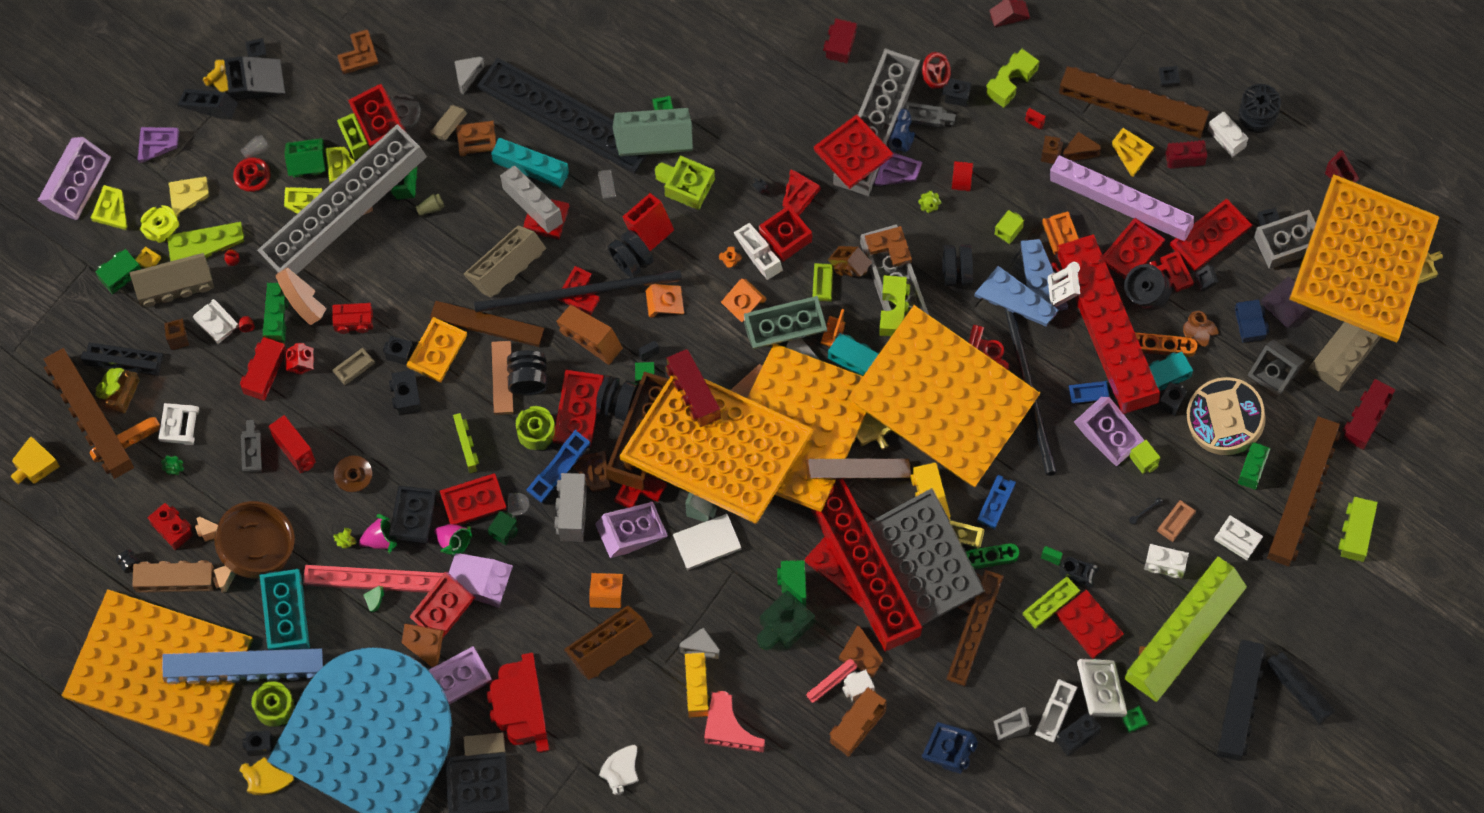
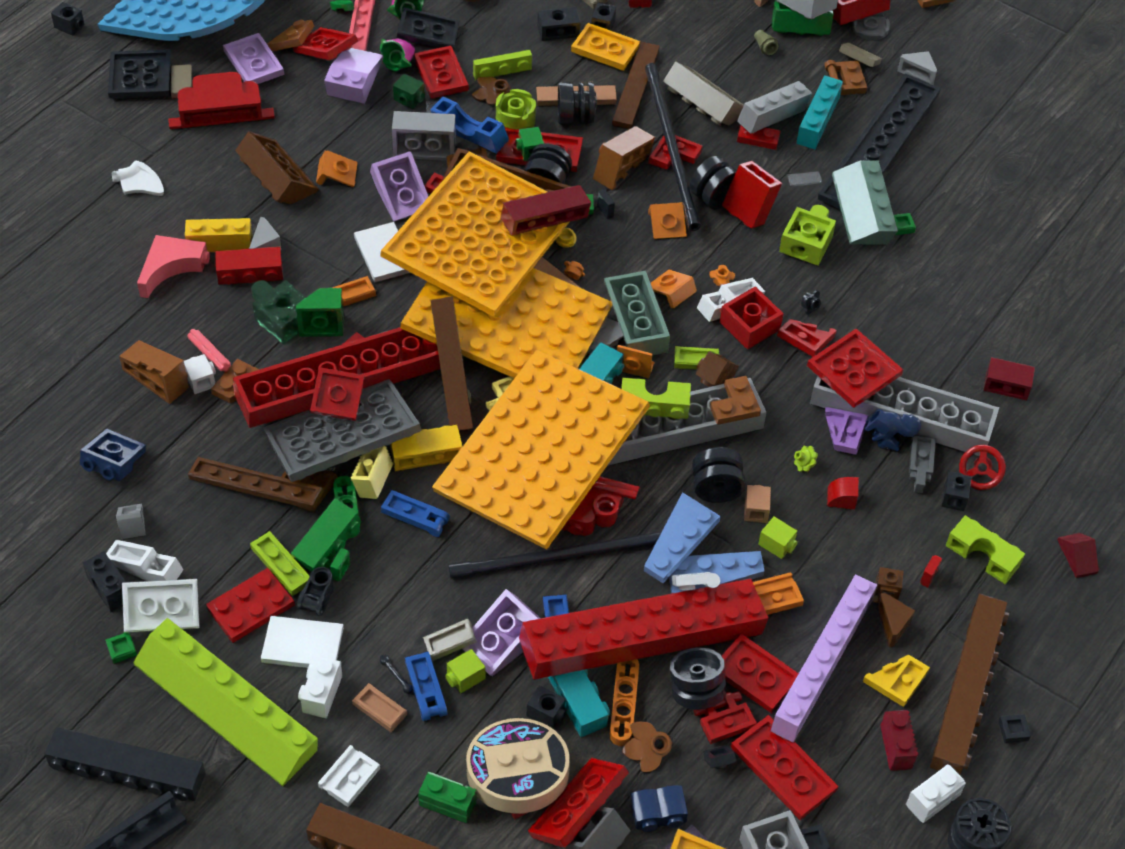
camera: 85 degrees right, 15 degrees down
none -> red brick [215,247,283,285]
none -> white tile [261,616,344,668]
none -> green brick [291,498,362,573]
none -> red plate [310,367,365,421]
none -> orange tile [332,276,376,306]
none -> blue plate [405,652,448,721]
none -> tile [423,618,477,661]
none -> reddish brown plate [472,77,511,105]
none -> green brick [516,127,544,161]
none -> red plate [528,758,629,848]
none -> orange plate [564,261,585,280]
none -> nougat brick [744,485,771,523]

